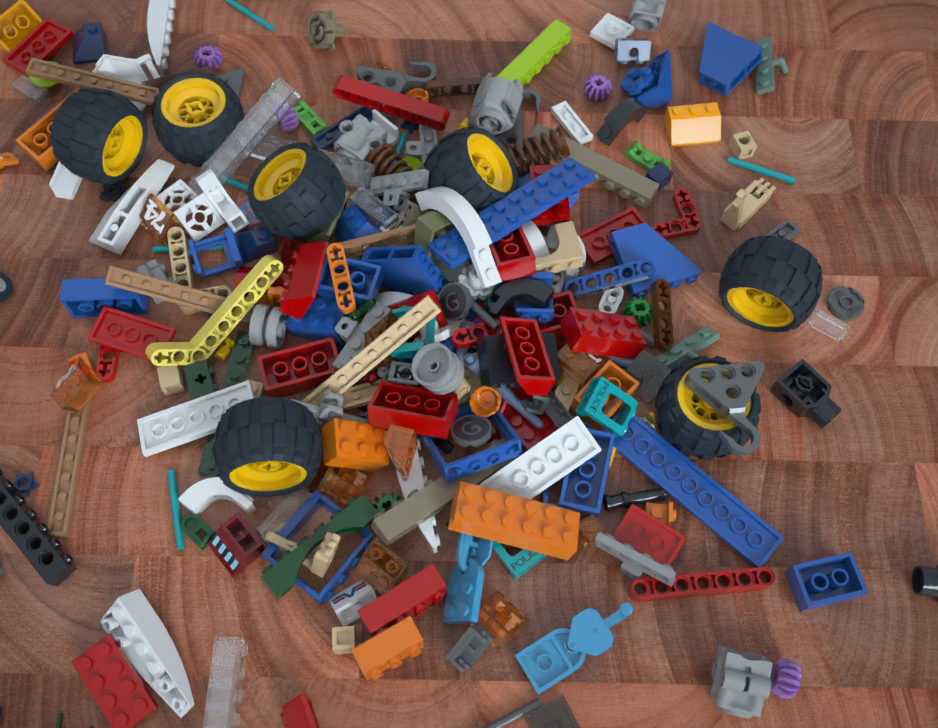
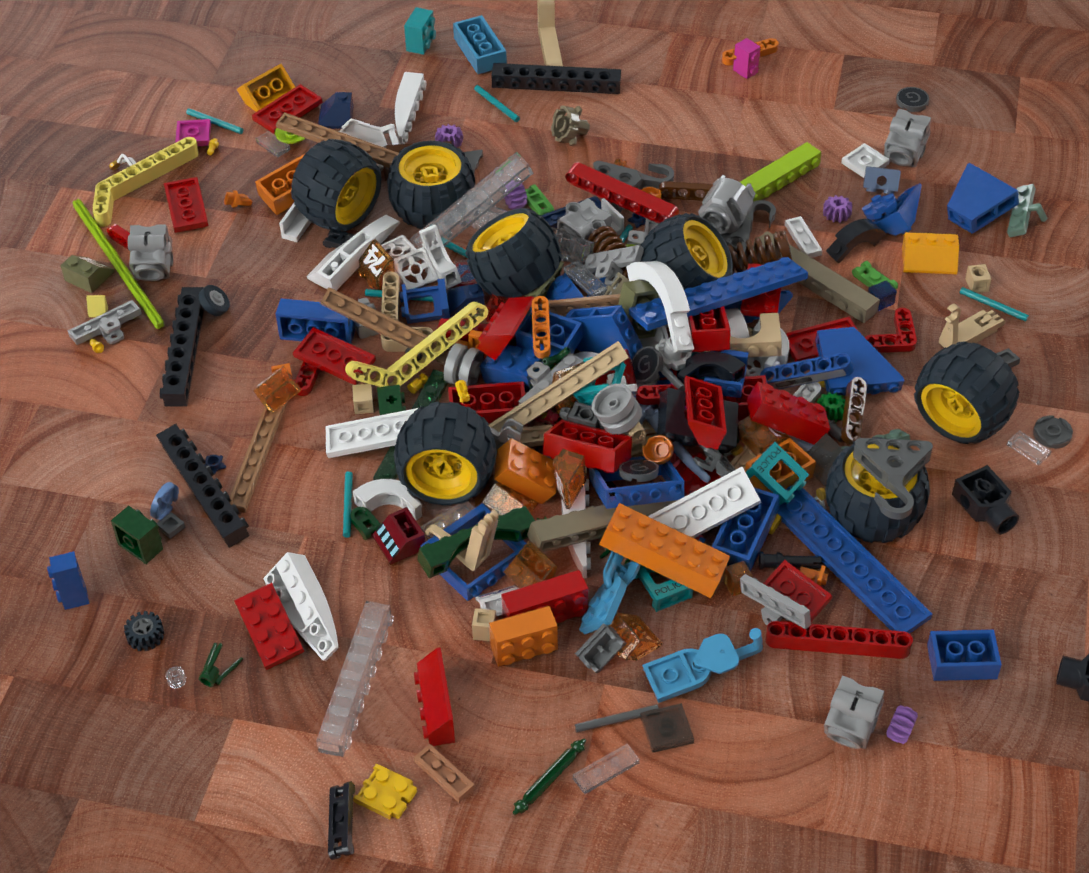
camera: 15 degrees right, 15 degrees down
none -> yellow piece [455,380,470,403]

